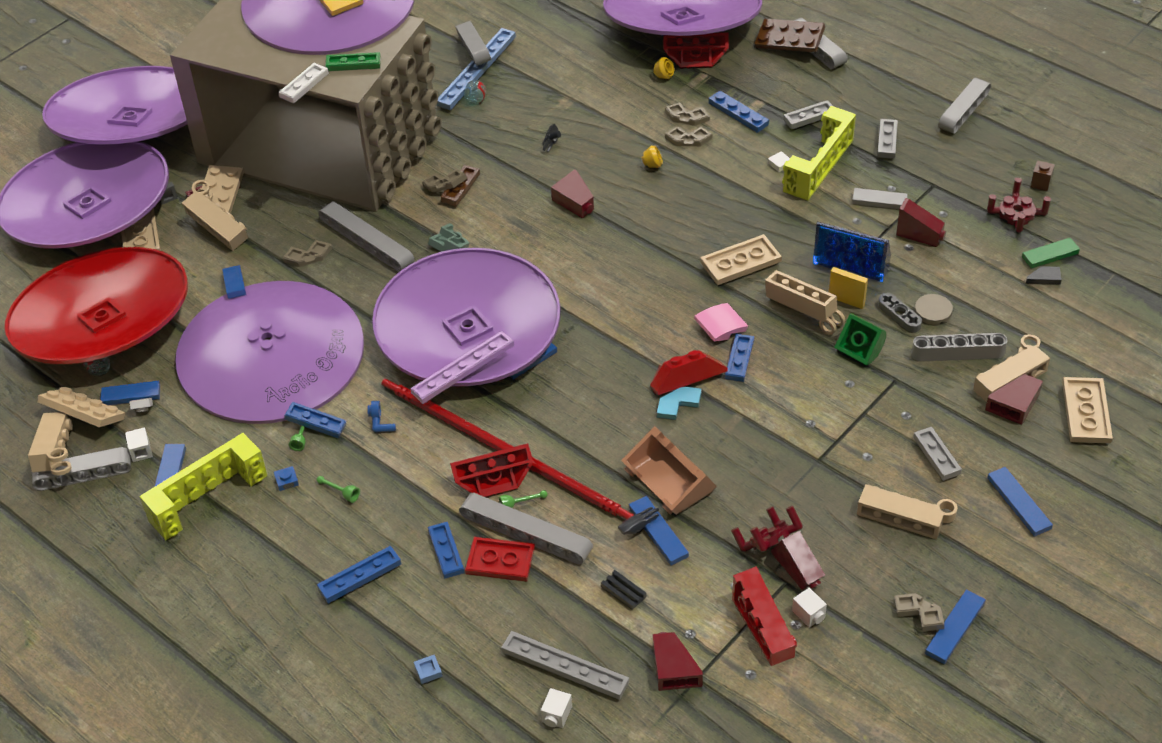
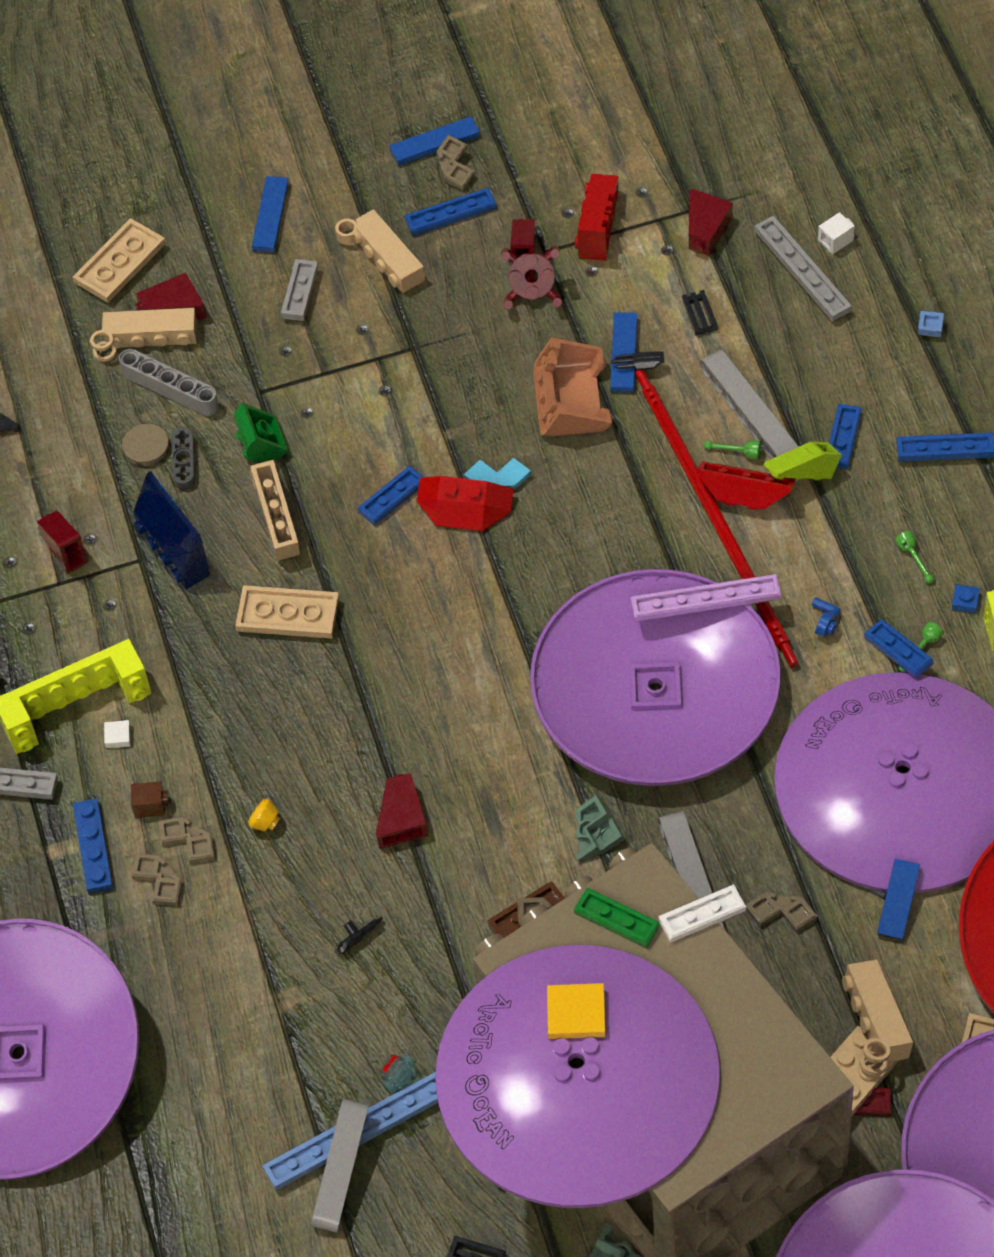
camera: 145 degrees left, 10 degrees up
red tile [465,537,535,582] -> none
yellow cone [653,57,674,79] -> none
bright pink slope [694,303,748,341] -> none
white brick [792,588,827,628] -> none
yellow tile [829,267,868,309] -> none
tile [852,188,907,209] -> none
none -> reddish brown brick [131,781,169,818]
none -> blue tile [404,188,497,237]
none -> lime slope [764,442,842,480]

